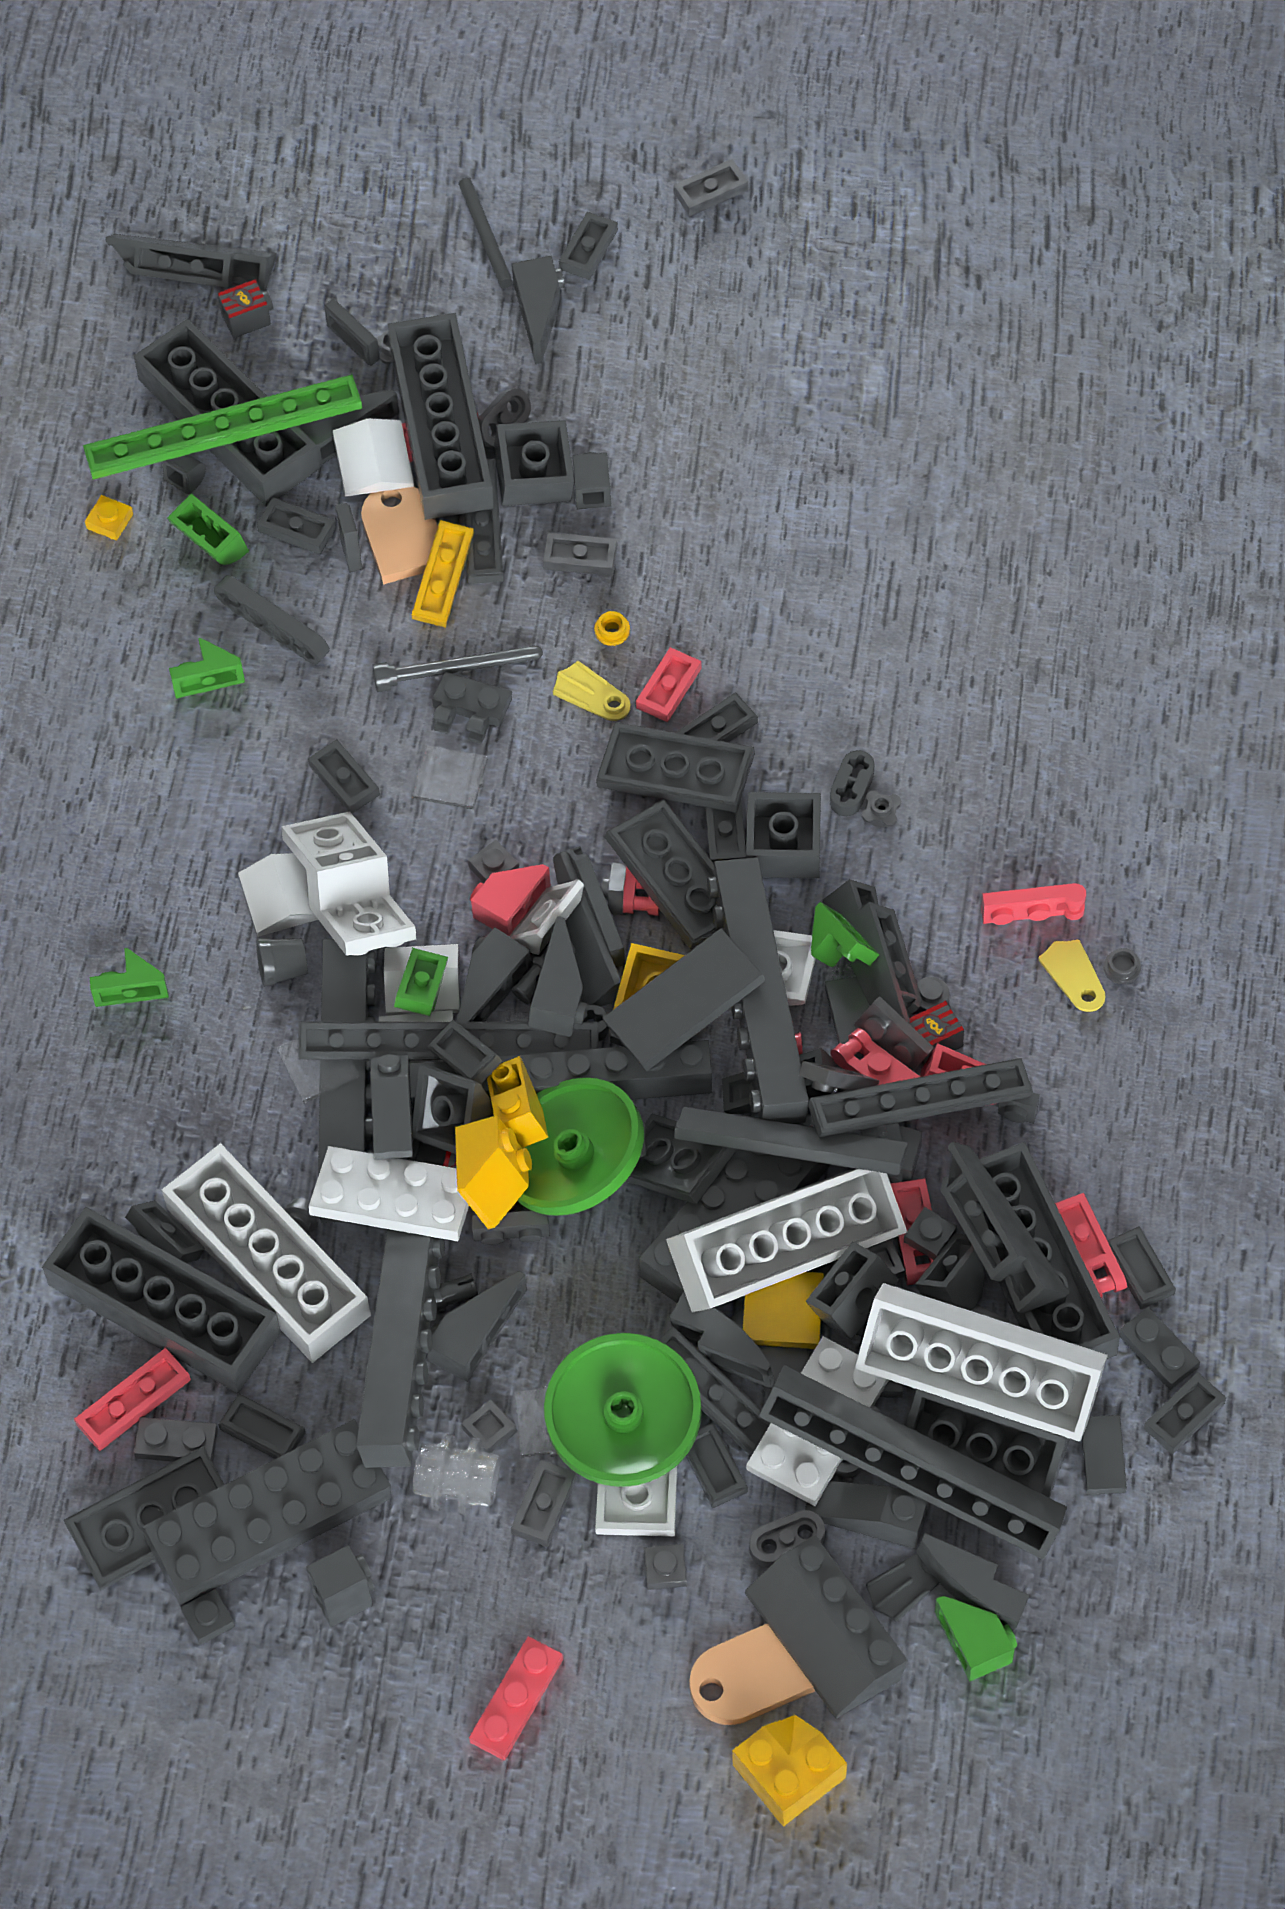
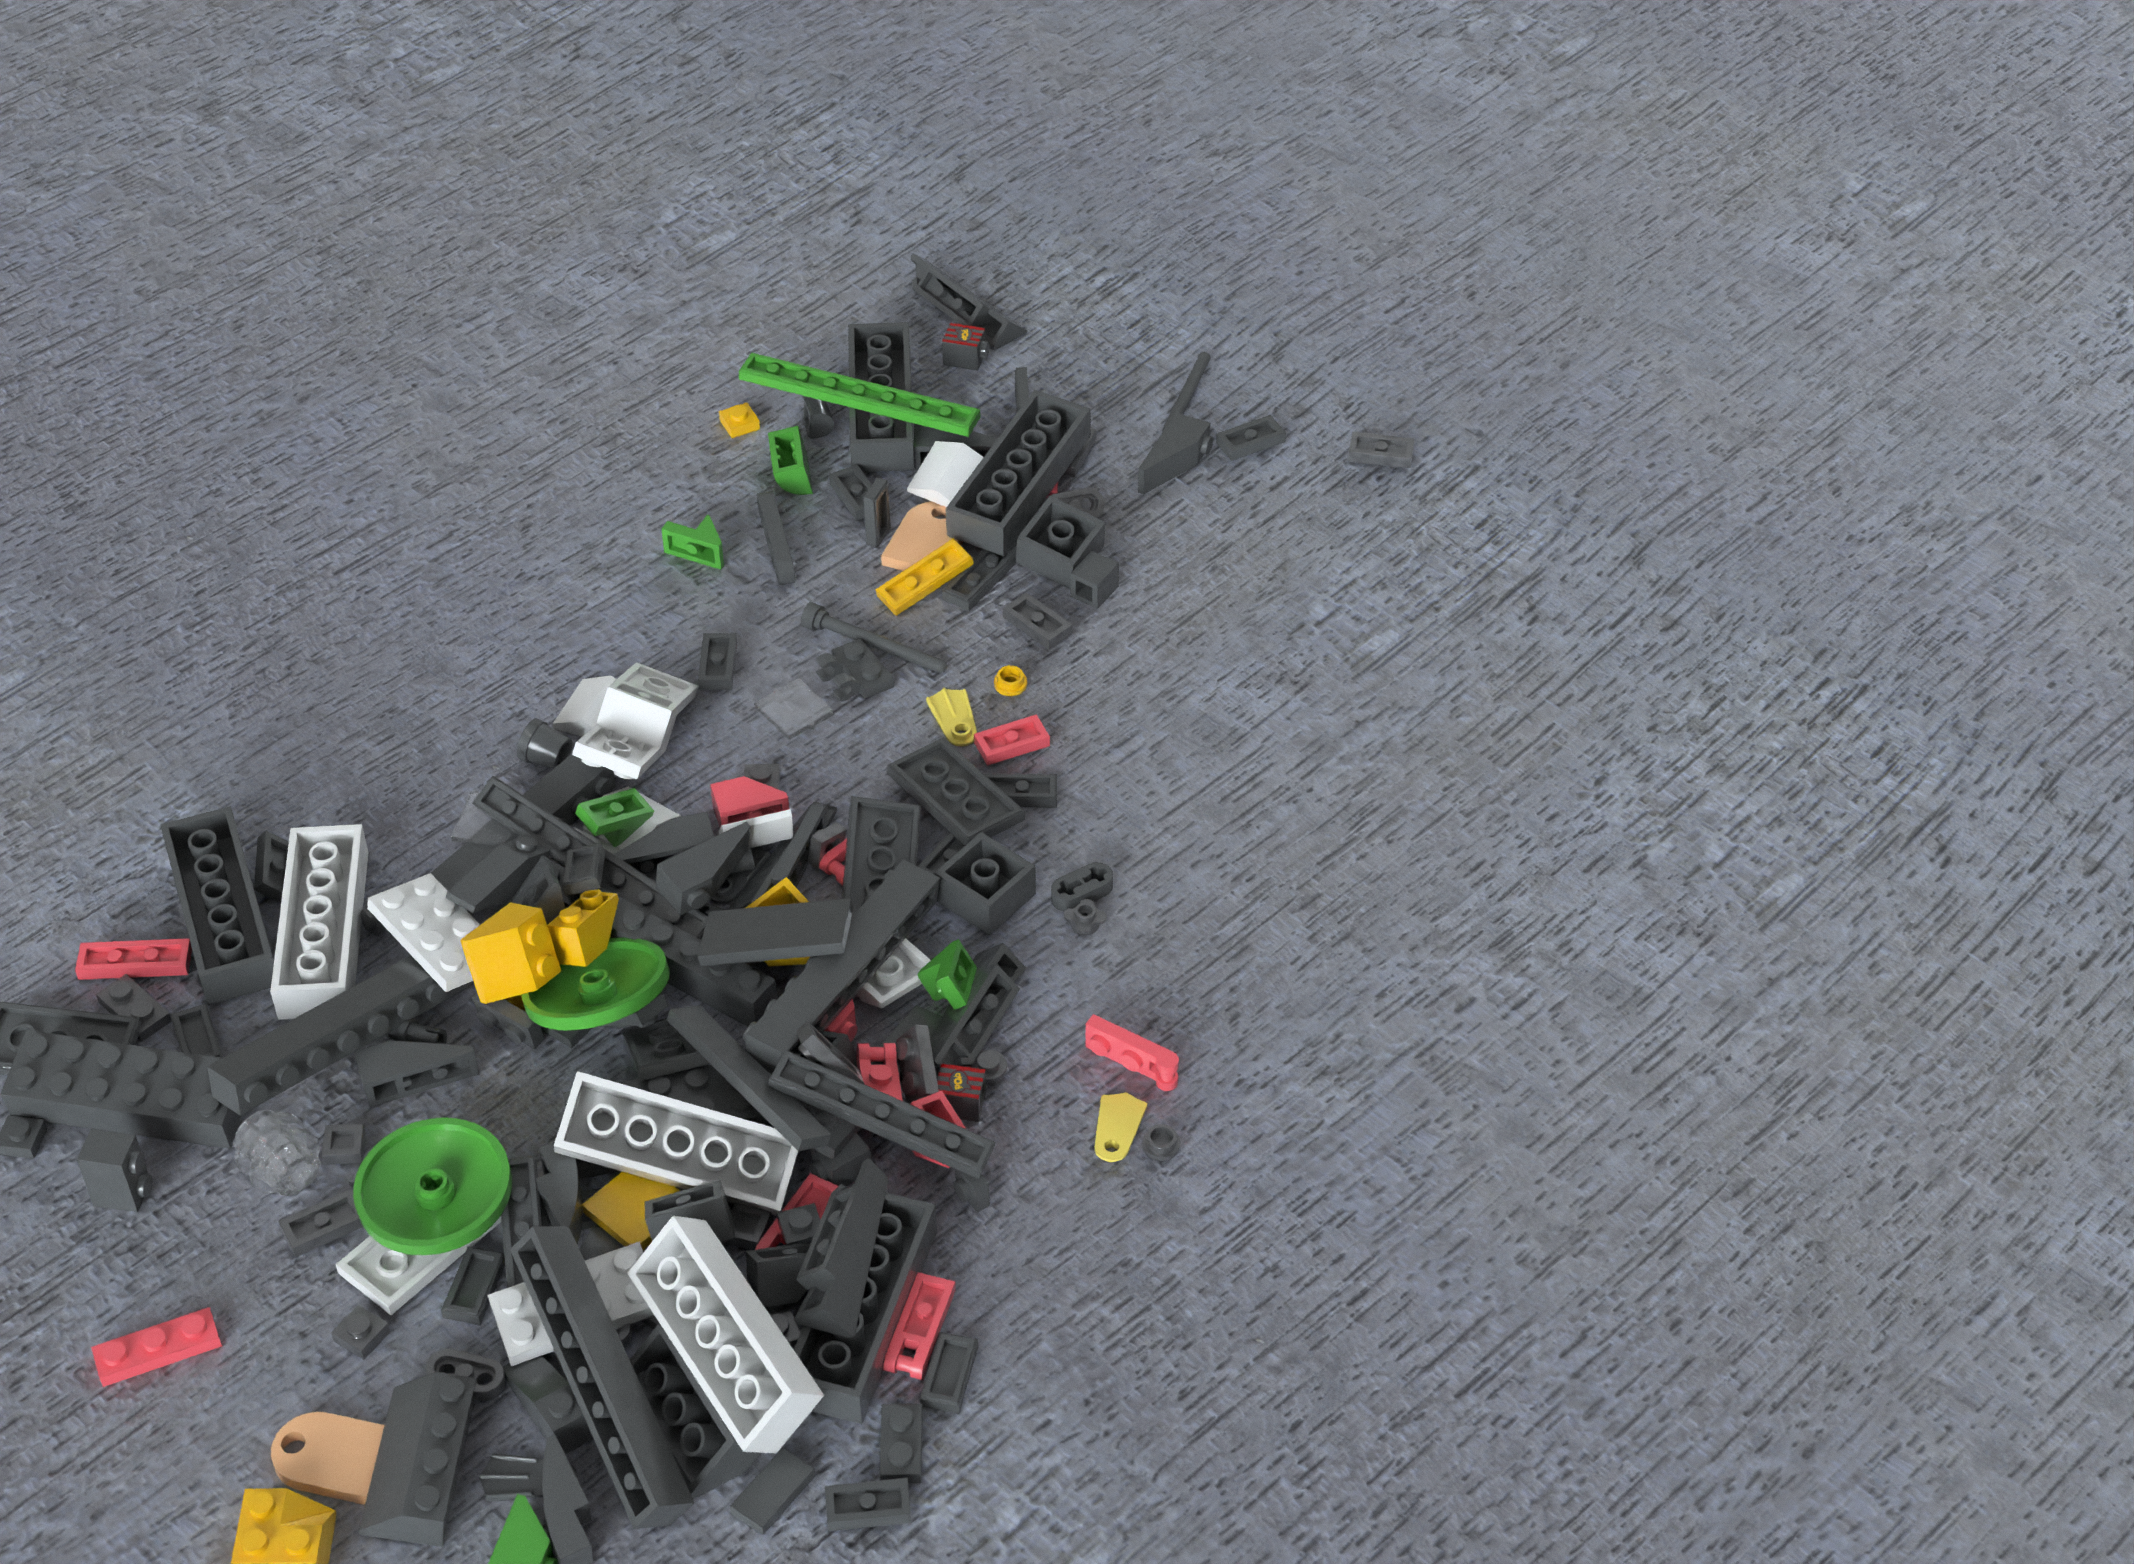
camera: 35 degrees right, 15 degrees down
bright green slope [90,948,169,1007] -> none

